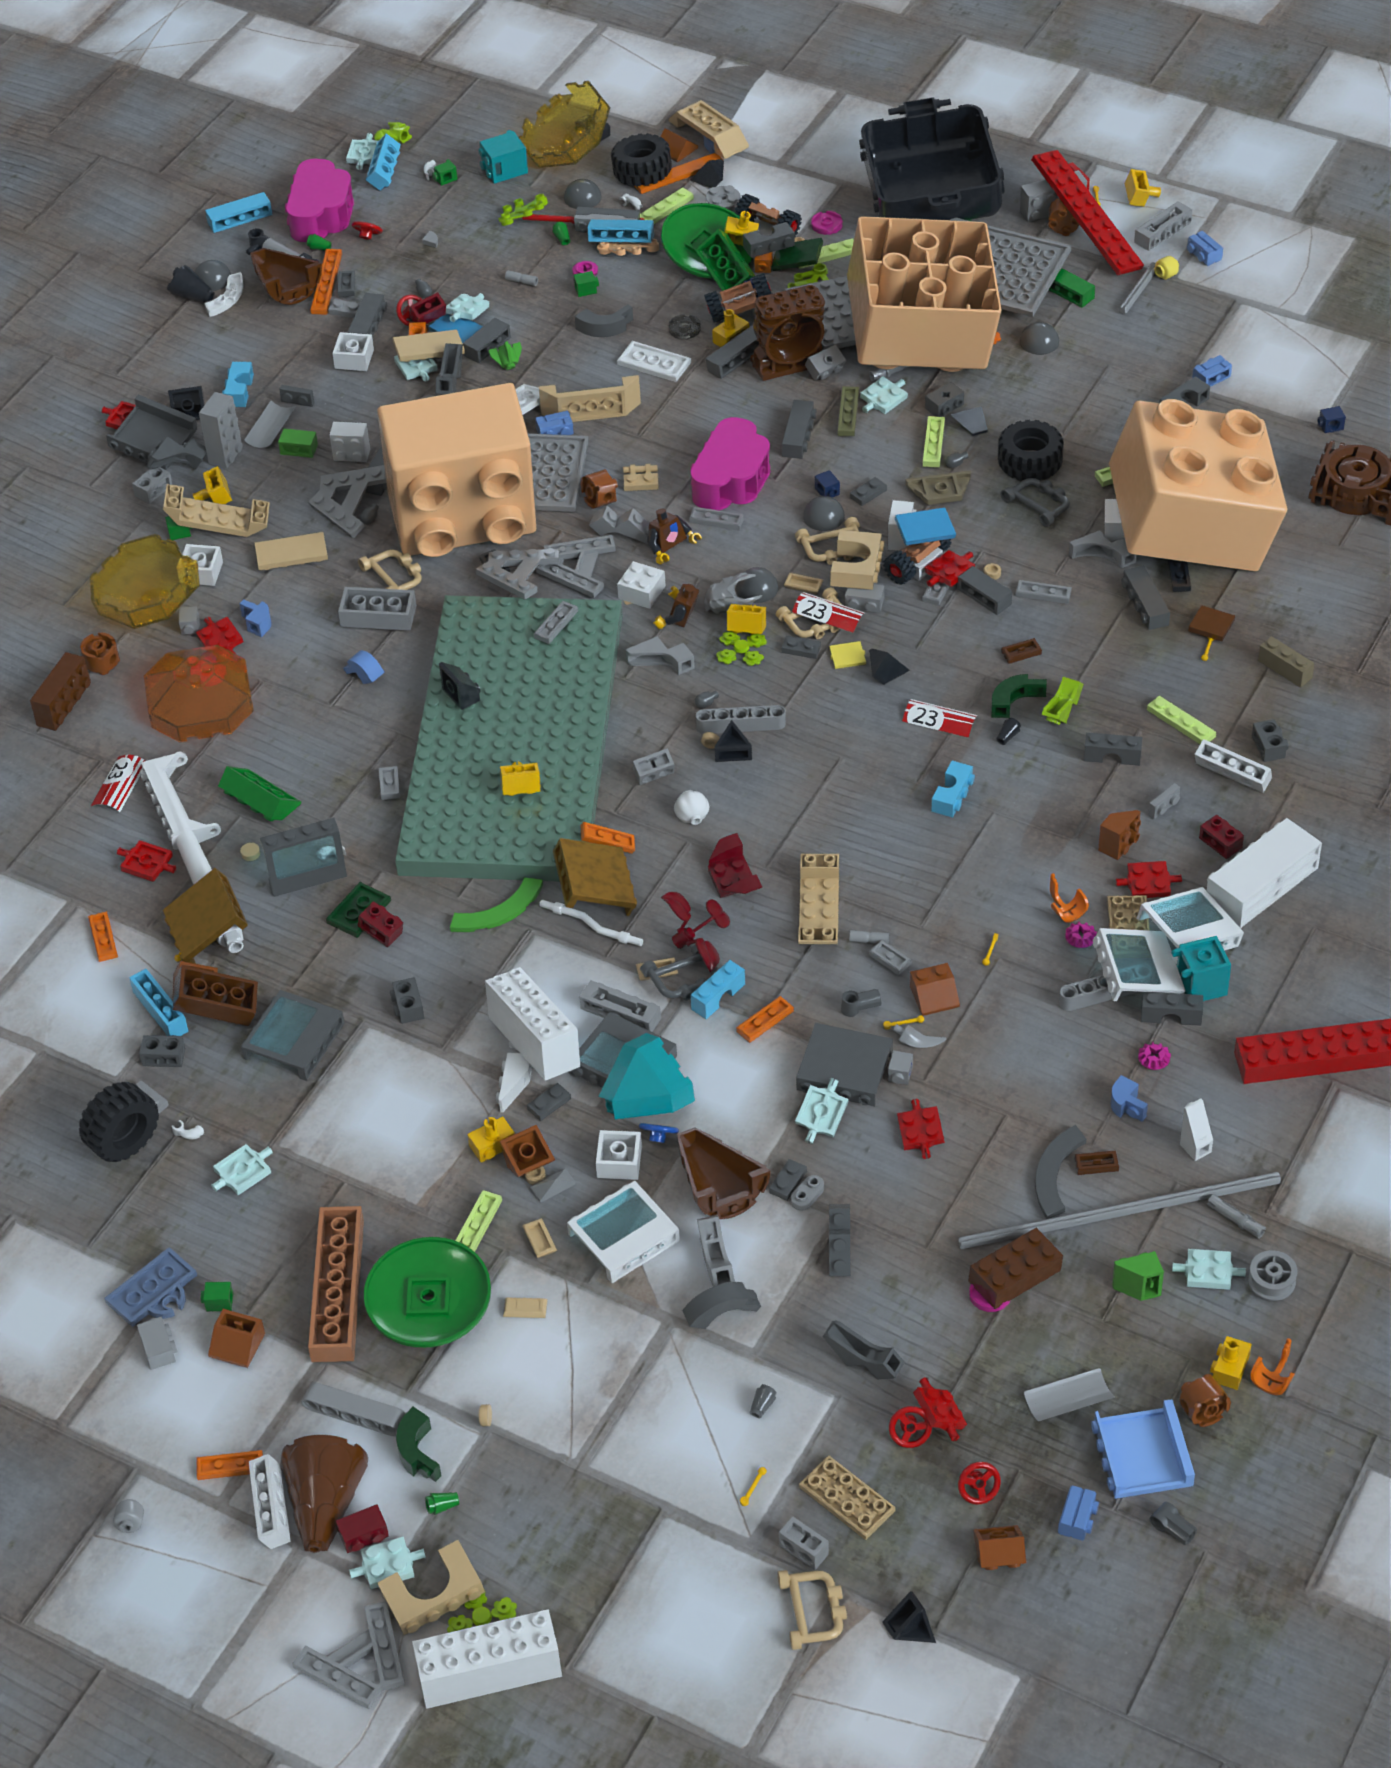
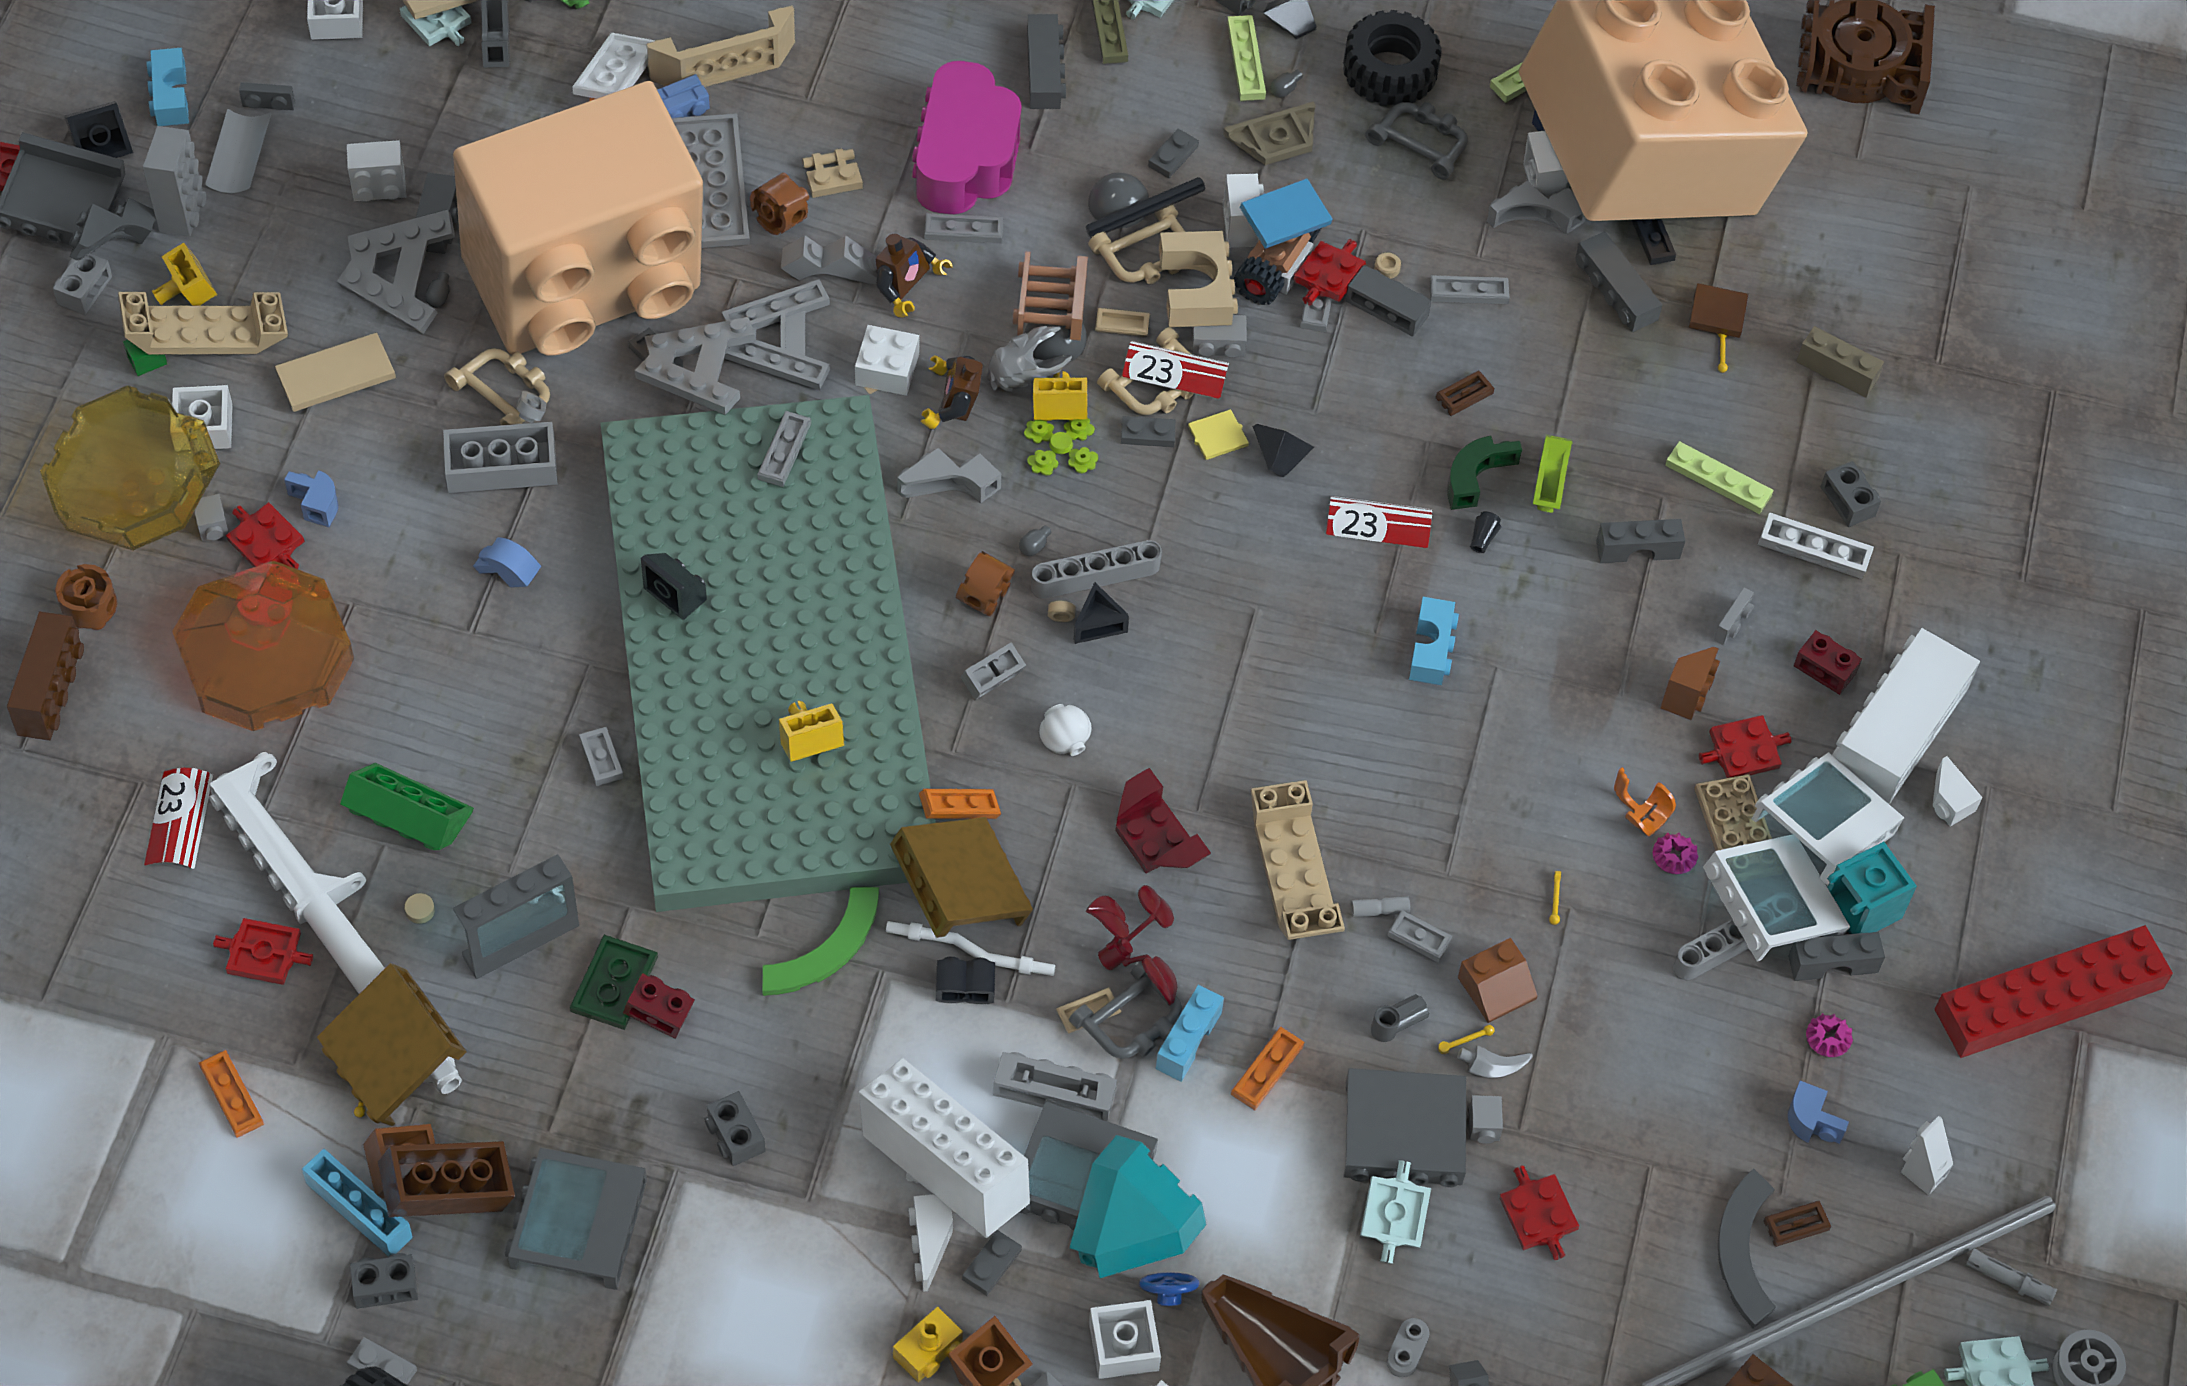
camera: 20 degrees left, 10 degrees up
bright green panel [278,429,318,458] -> none
dark grey plate [769,1159,807,1201] -> none
dark blue brick [815,470,840,498] -> none
none -> light grey plate [516,391,546,423]
none -> black brick [936,956,995,1004]
none -> dark orange brick [956,551,1015,617]
none -> nougat fence [1013,252,1088,341]
none -> black axle [1086,177,1205,238]
none -> white slope [1933,756,1982,826]

